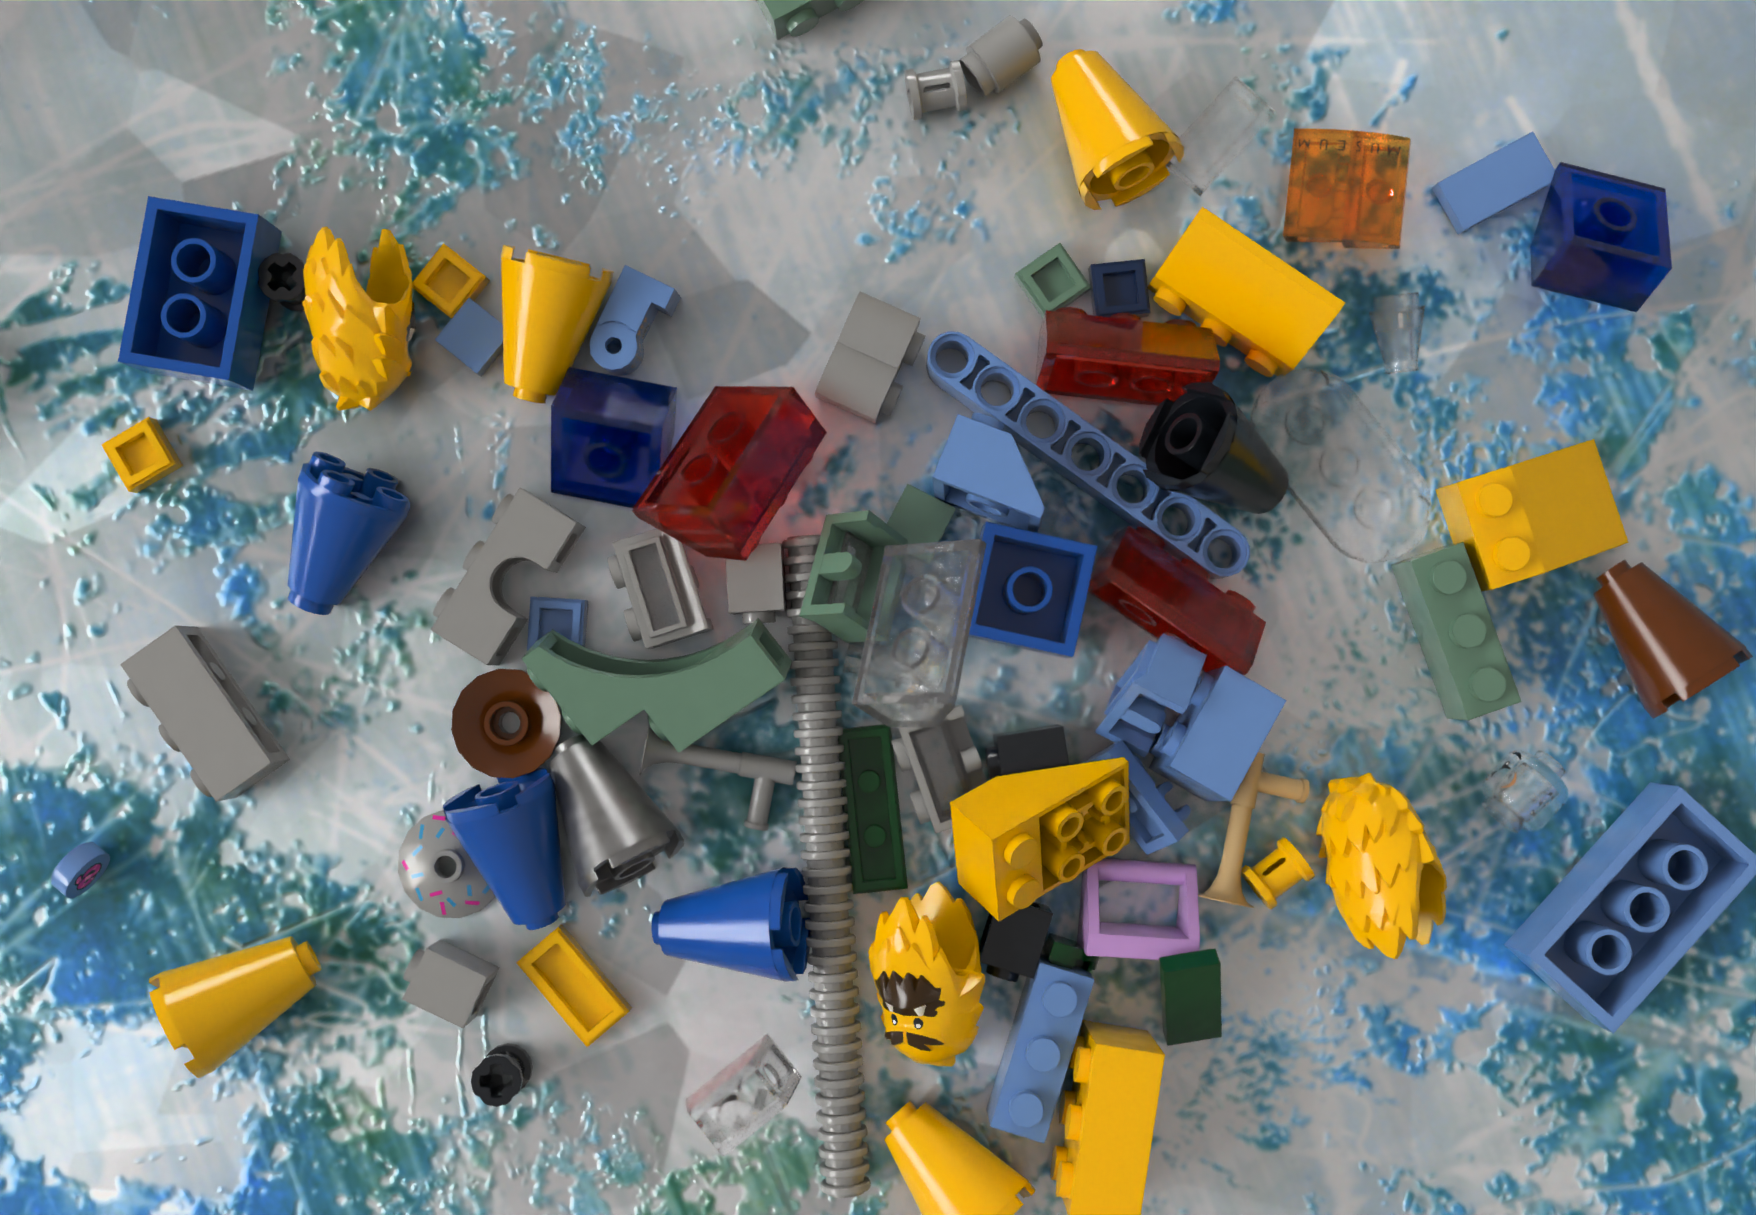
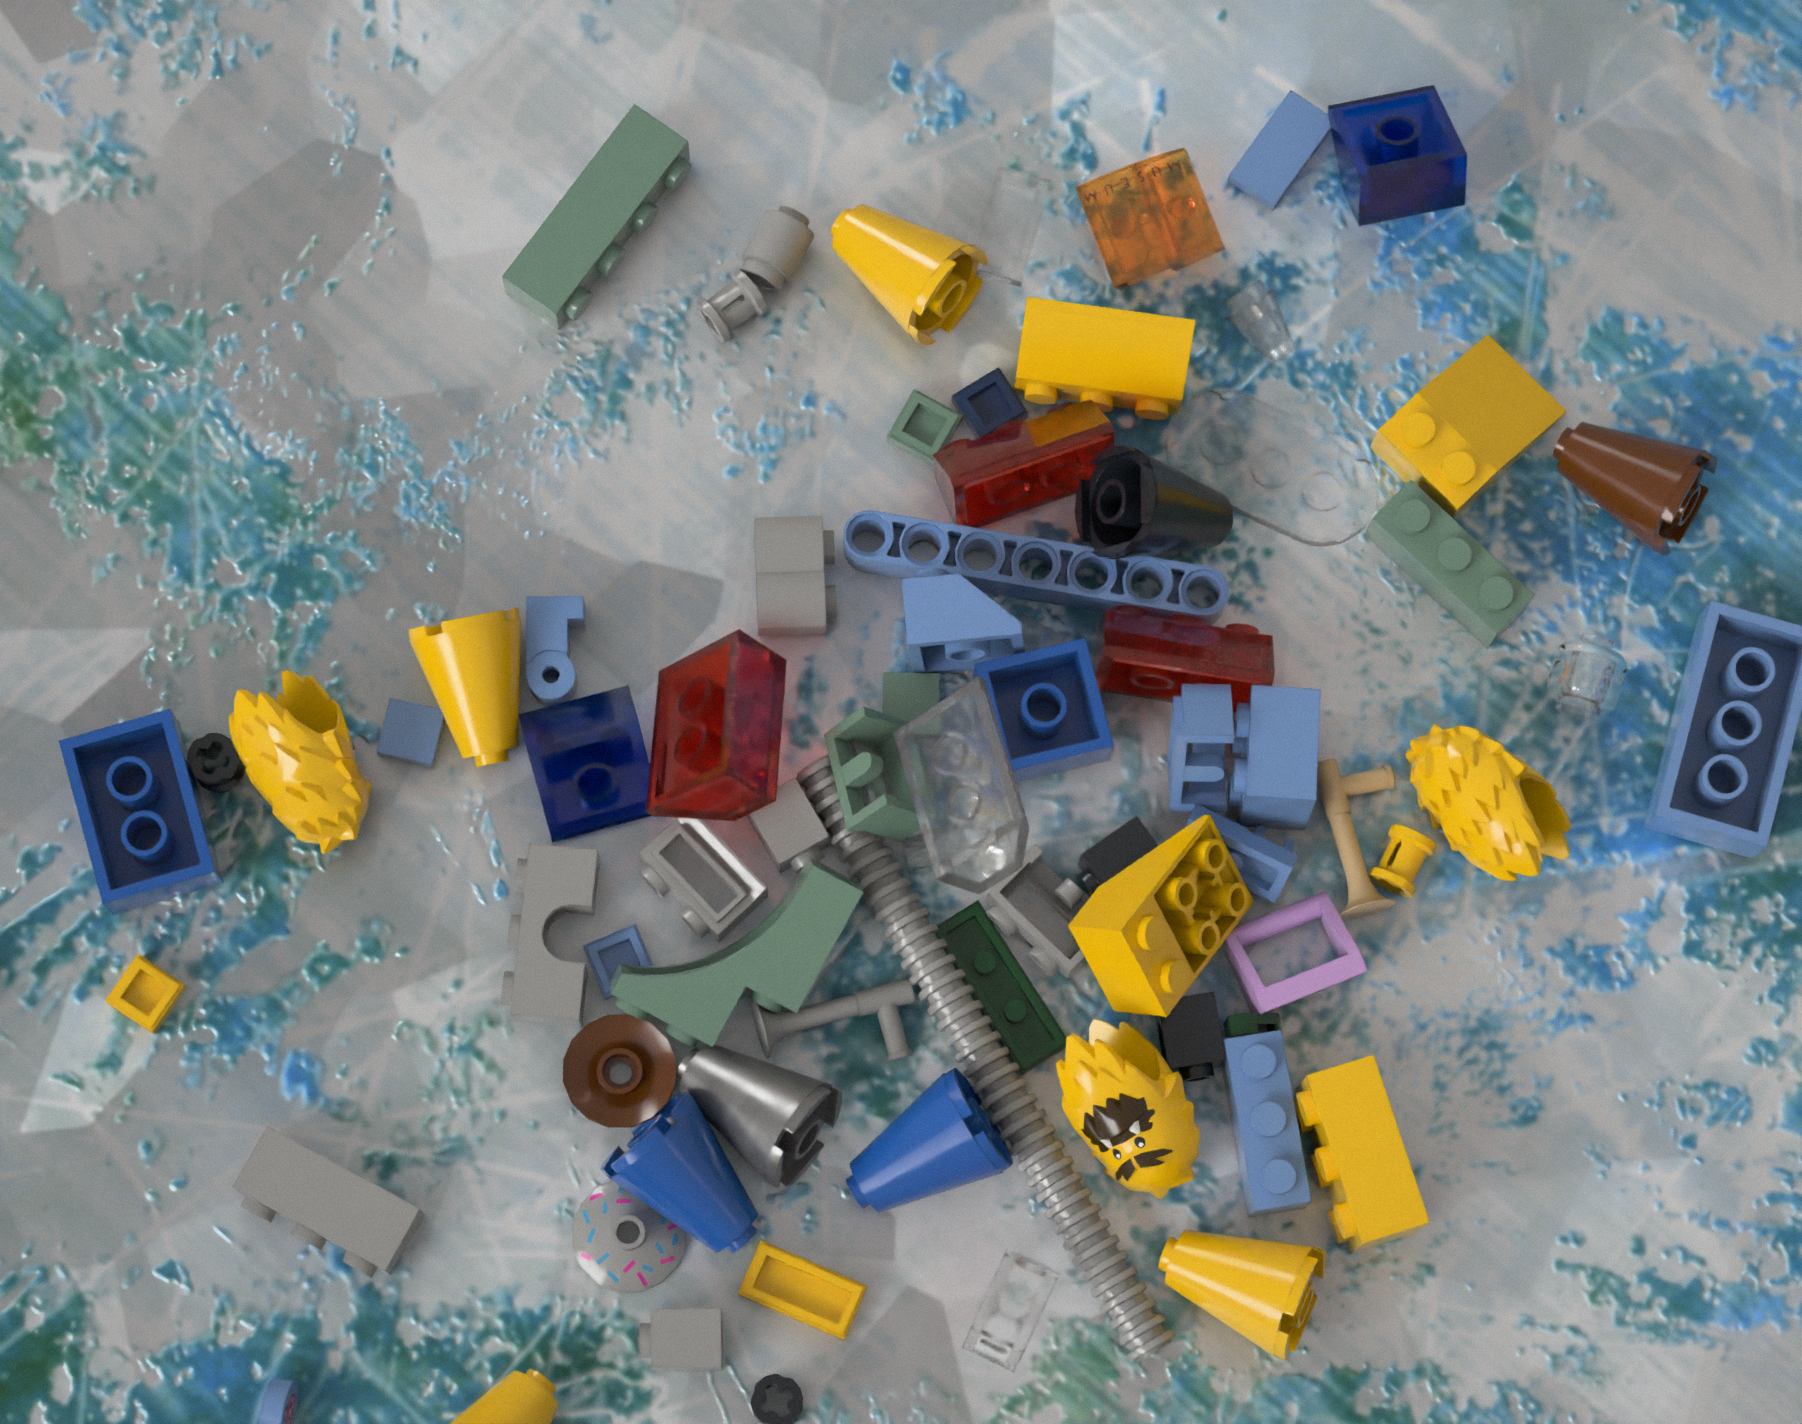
camera: 35 degrees left, 10 degrees down
blue cone [287,451,410,615] -> none
yellow tile [412,243,490,319] -> none
dark green tile [1159,948,1222,1046] -> none

